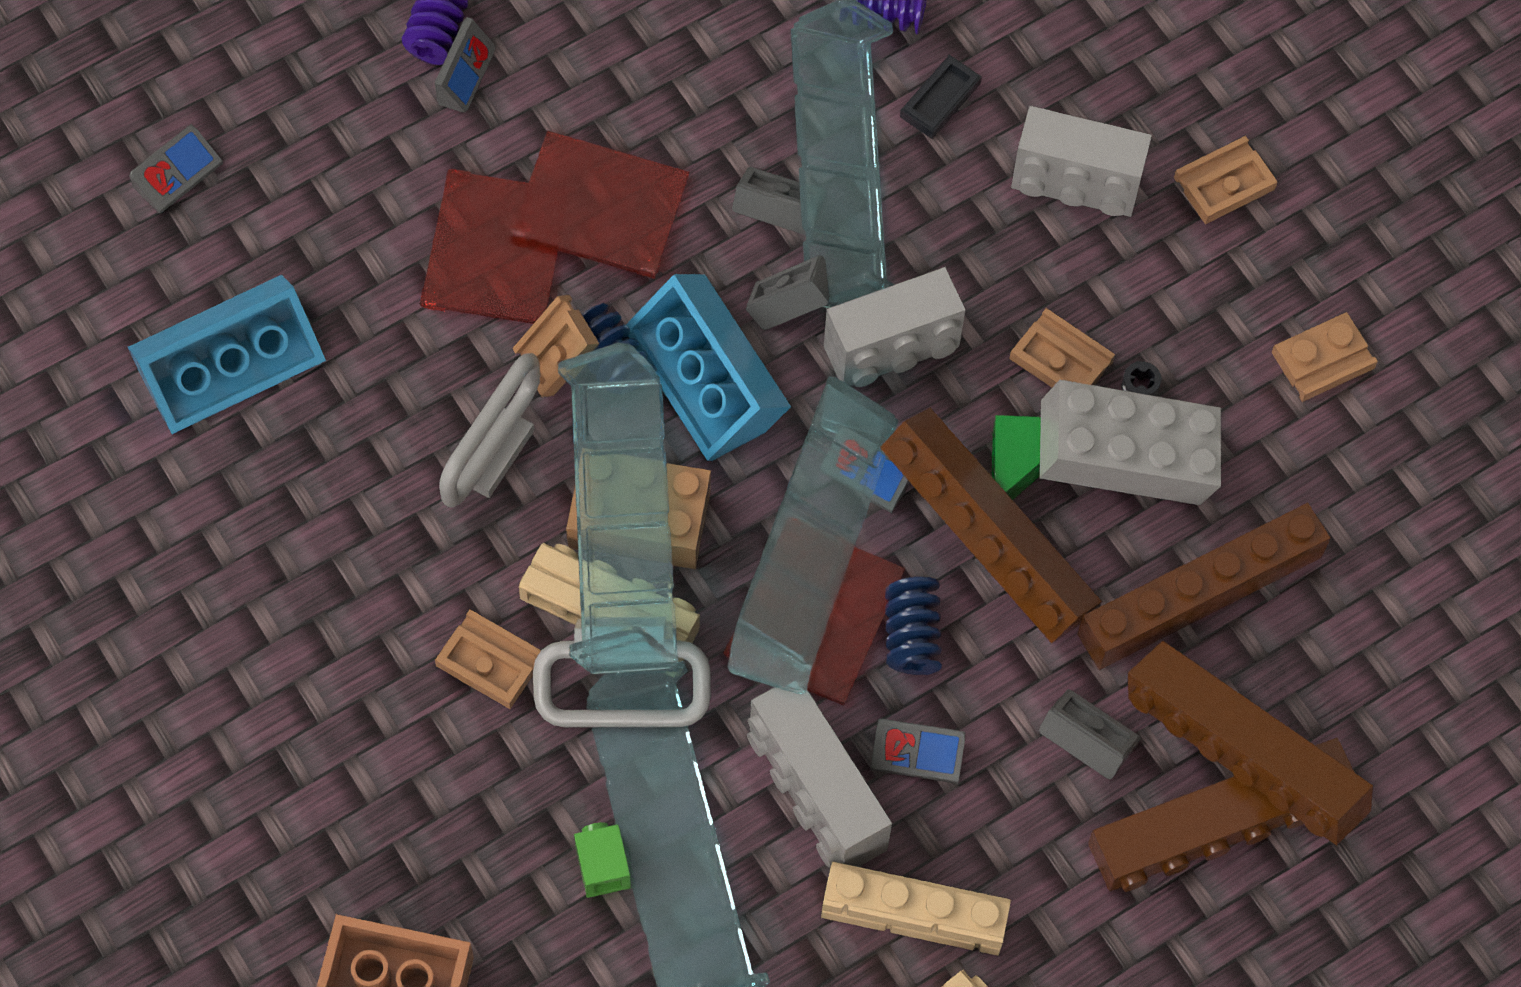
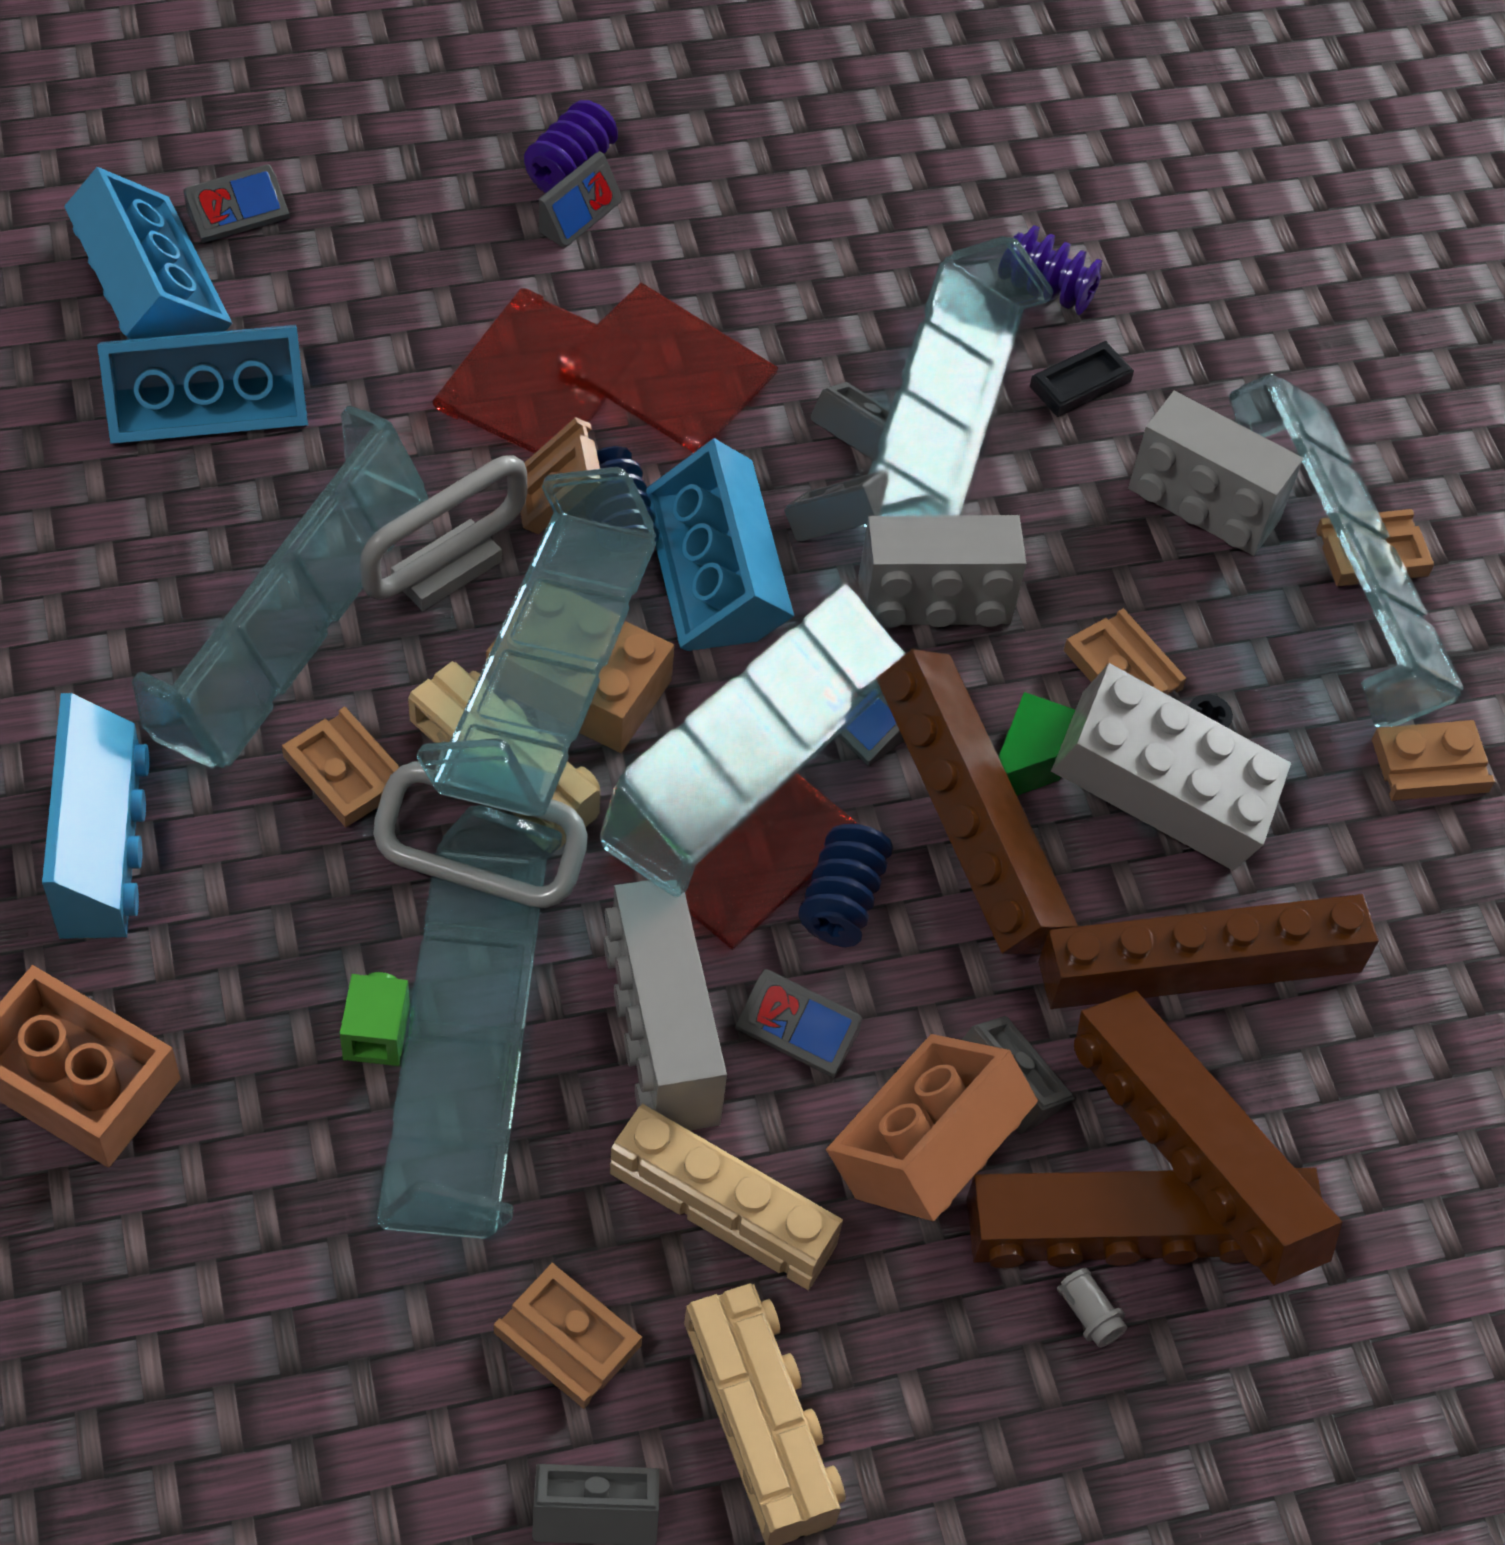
camera: 15 degrees right, 10 degrees down
none -> slope [42,693,149,939]
none -> dark azure slope [64,167,232,339]
none -> clear light blue piece [132,406,428,768]
none -> nougat brick [826,1034,1038,1222]
none -> light grey pin [1057,1268,1127,1348]
none -> clear light blue piece [1229,374,1464,727]

